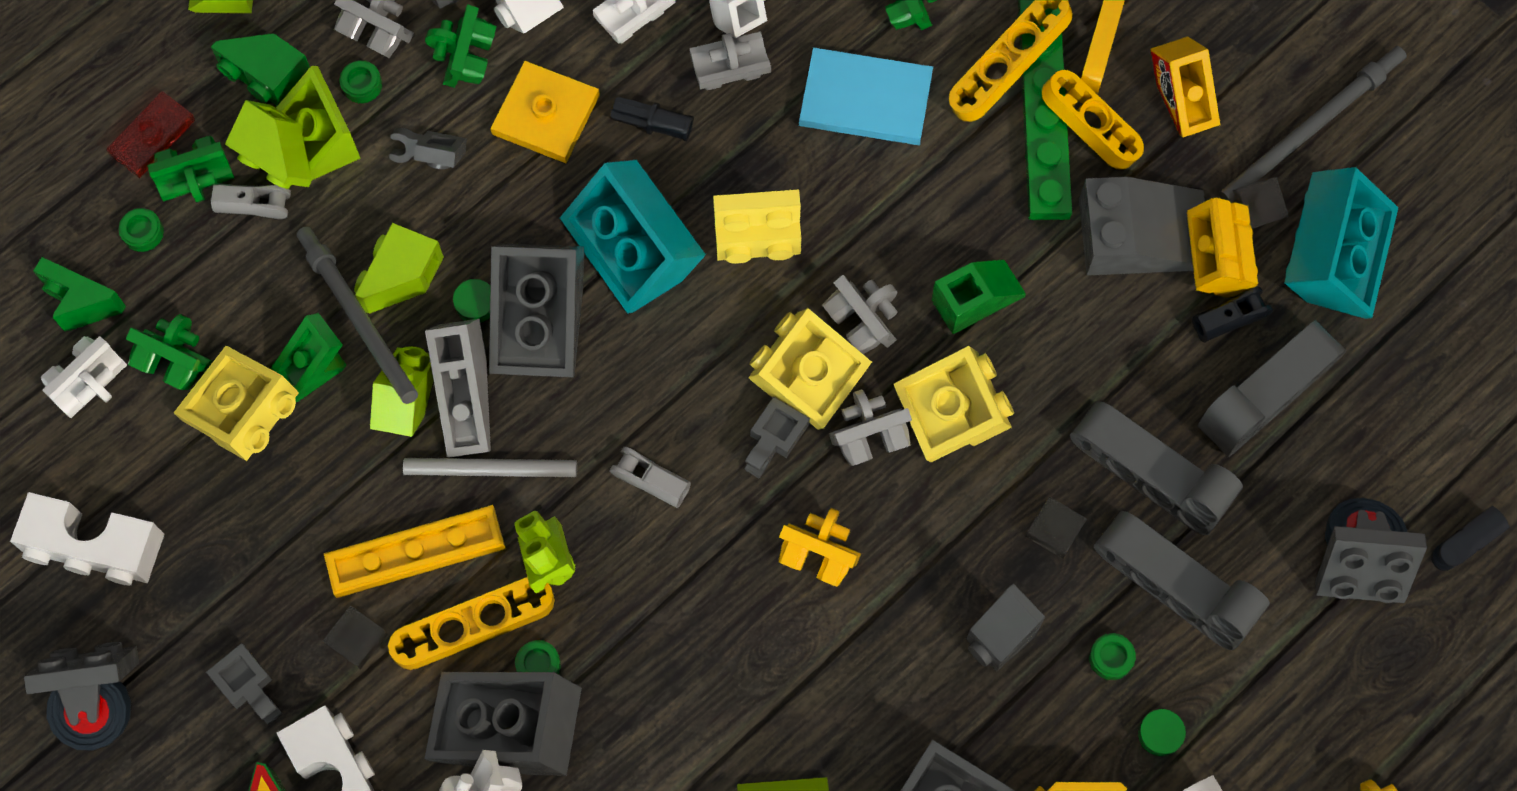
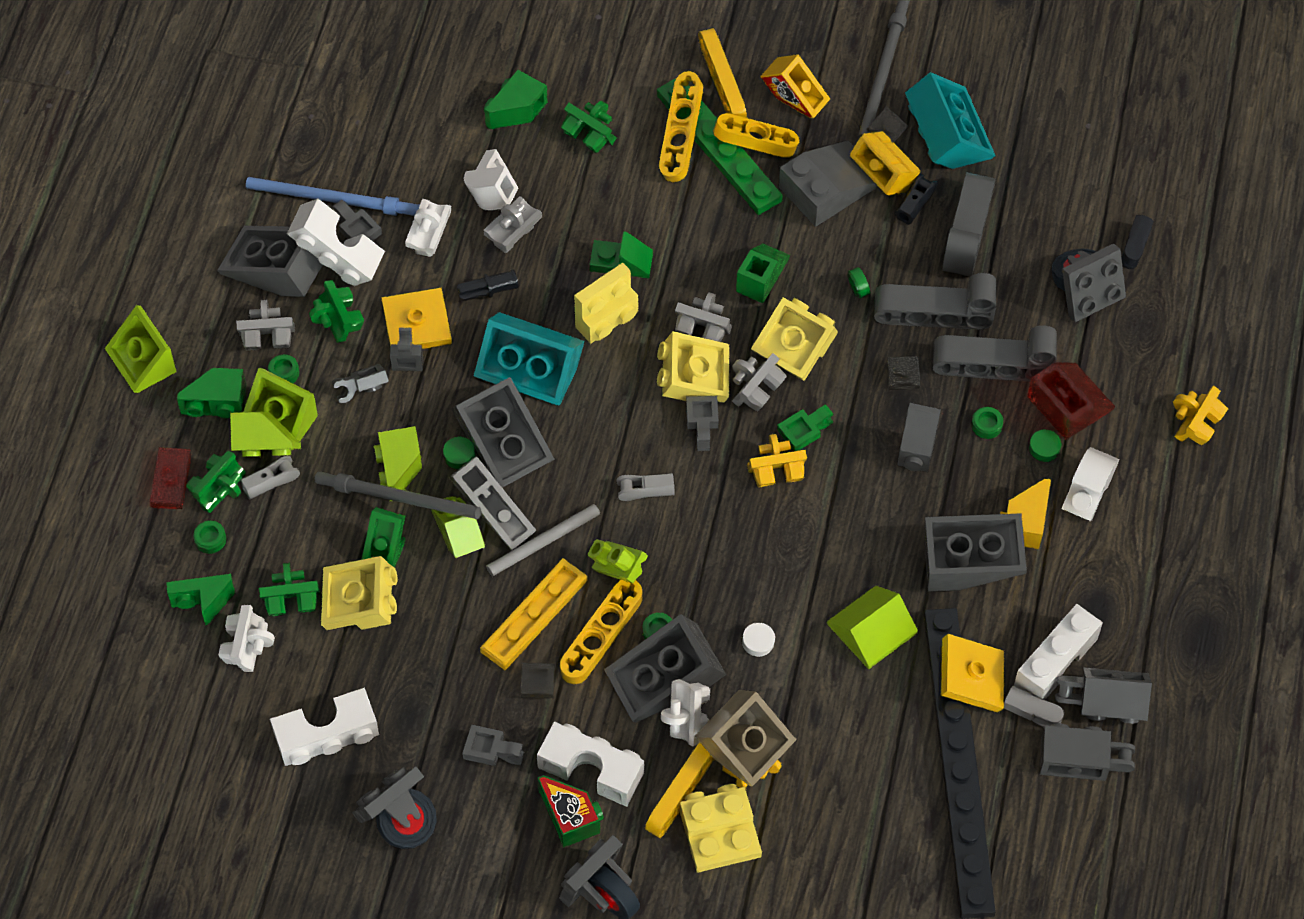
camera: 35 degrees left, 10 degrees down
medium azure tile [799,48,933,146] -> none
none -> dark grey plate [390,328,424,371]
none -> green slope [590,231,653,278]
none -> white tile [742,623,775,657]
none -> green plate [777,405,833,451]
none -> green tile [847,267,871,299]
none -> clear red slope [1027,362,1115,440]

